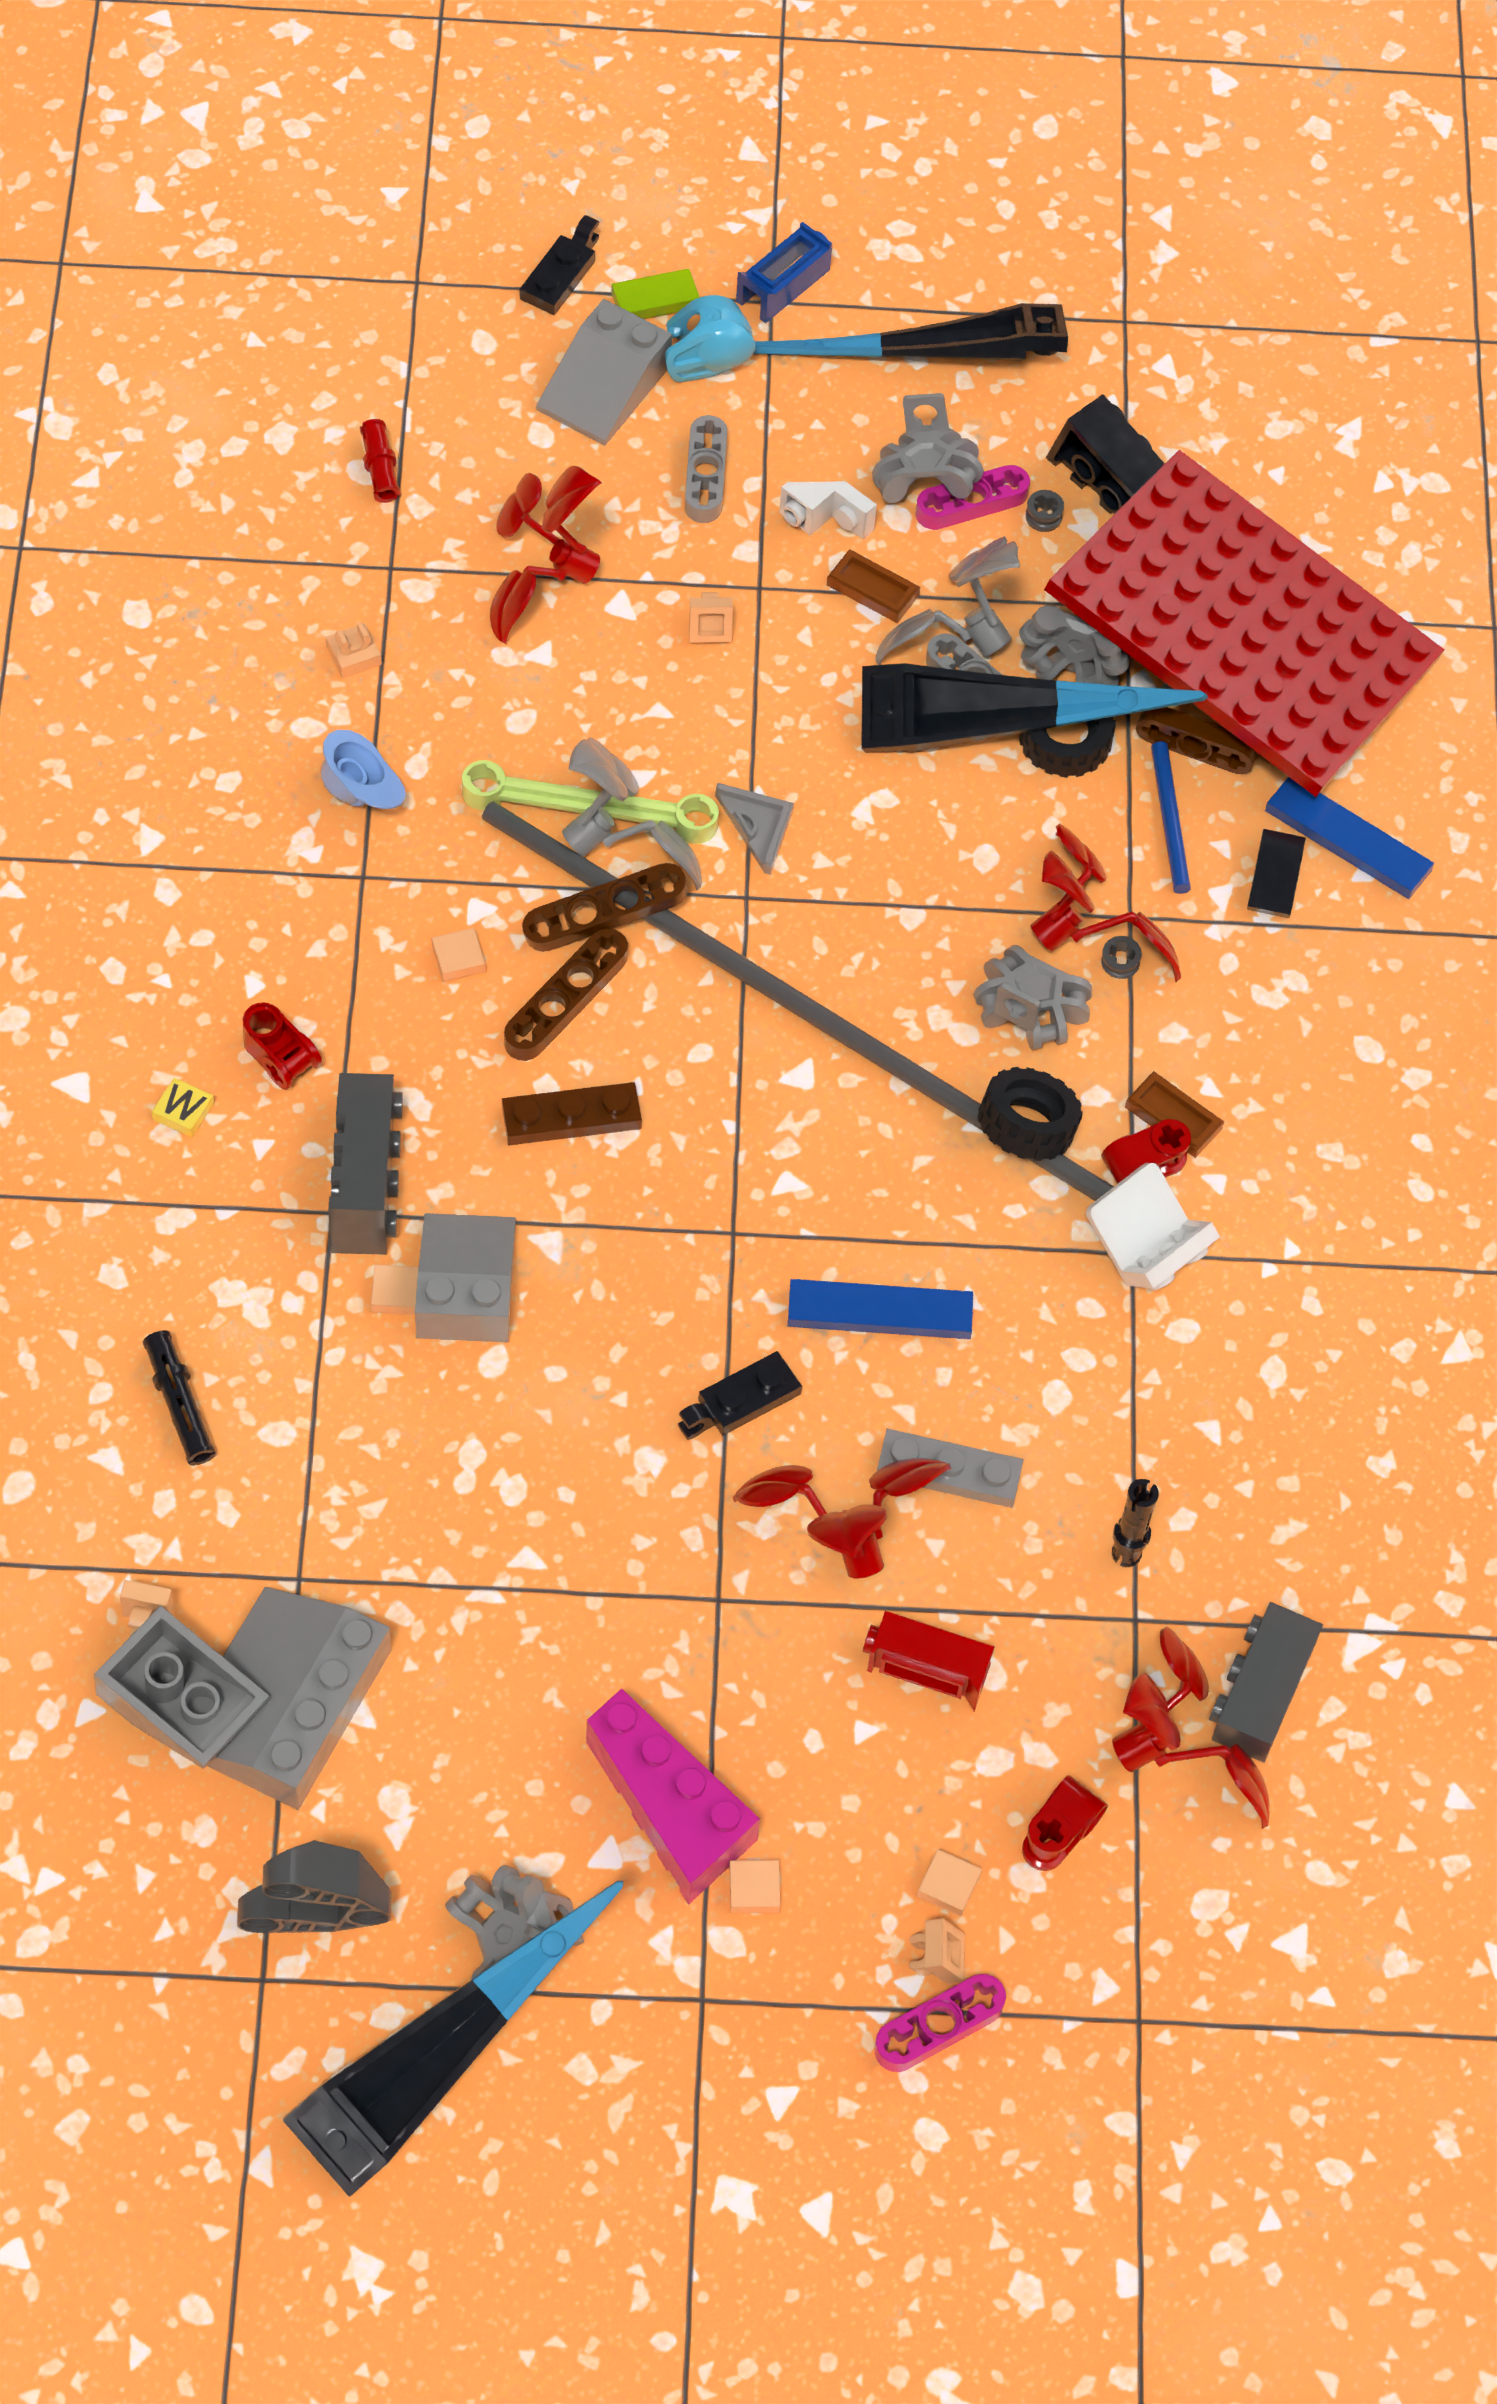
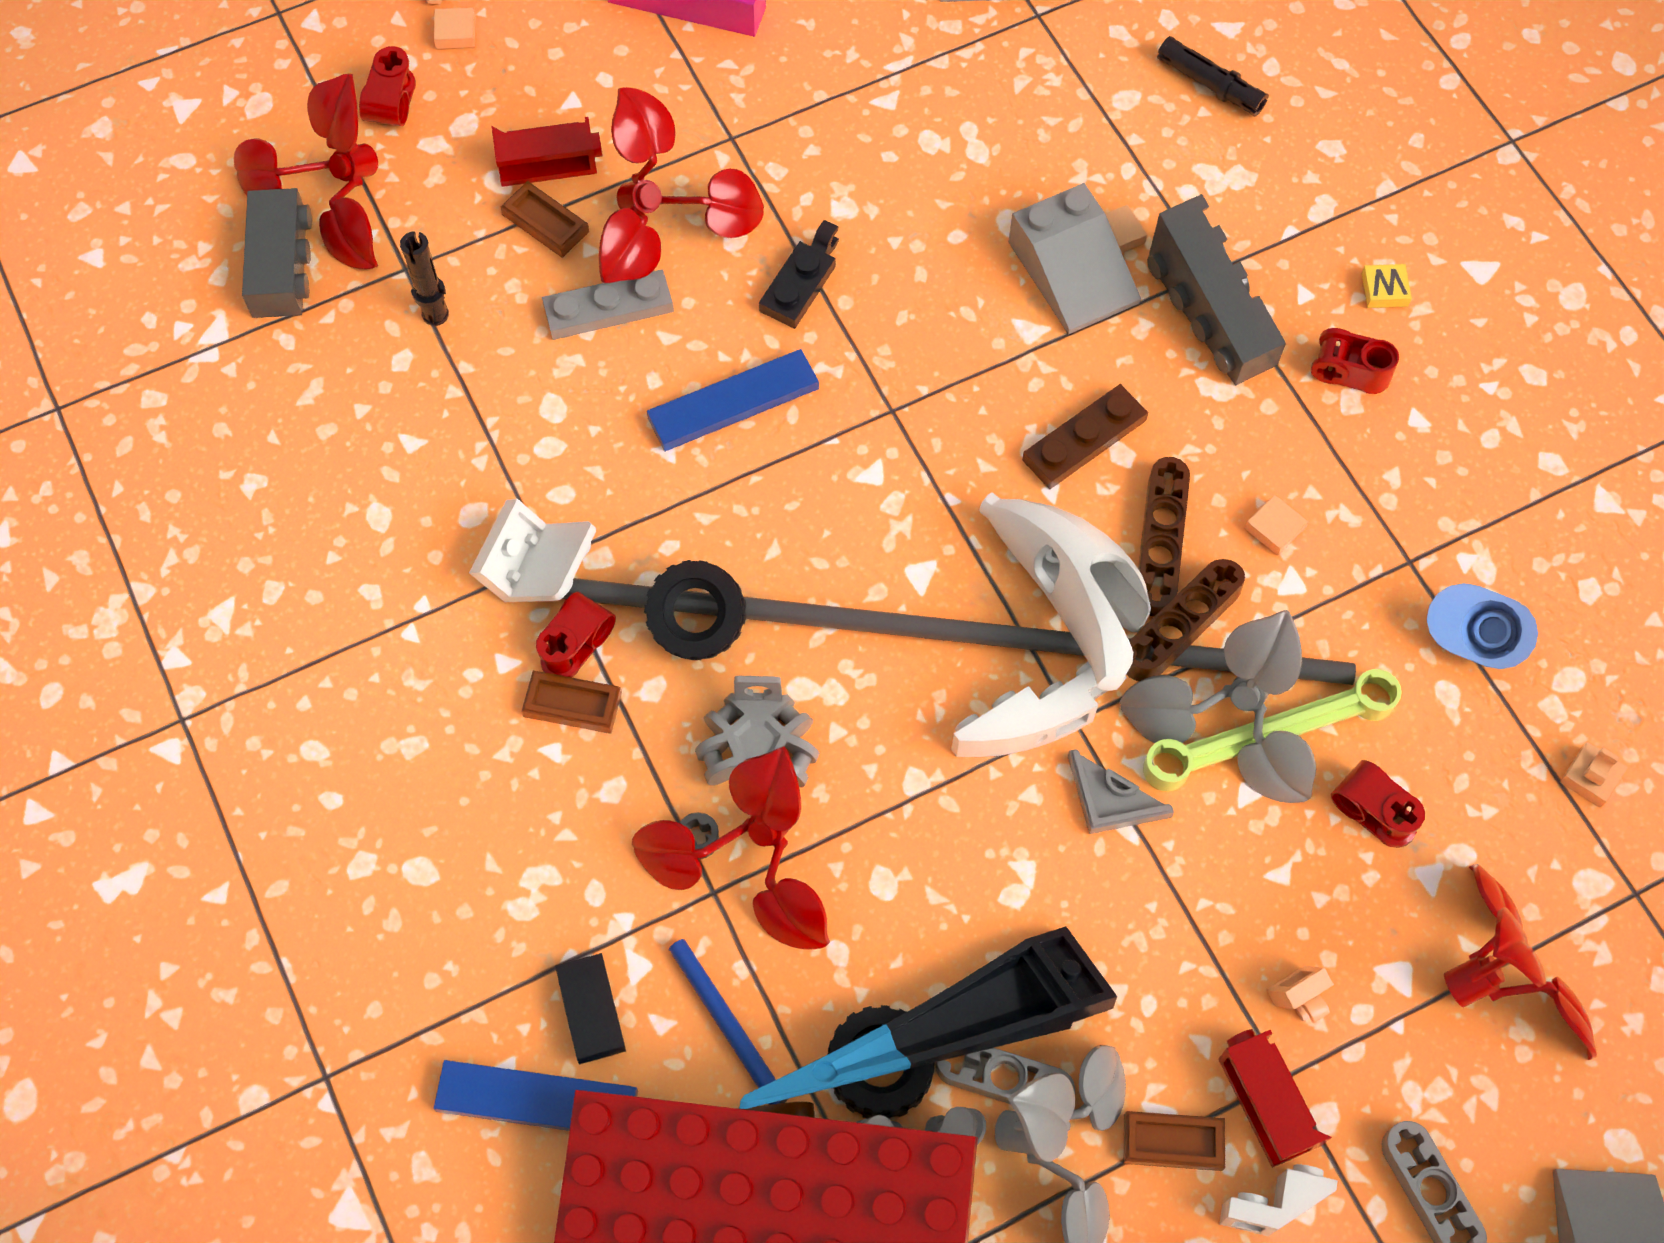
camera: 155 degrees right, 5 degrees up
none -> dark orange tile [500,181,589,258]
none -> white slope [951,662,1108,757]
none -> white piece [979,492,1151,691]
none -> red window [1218,1029,1332,1168]
none -> red piece [1331,760,1425,848]

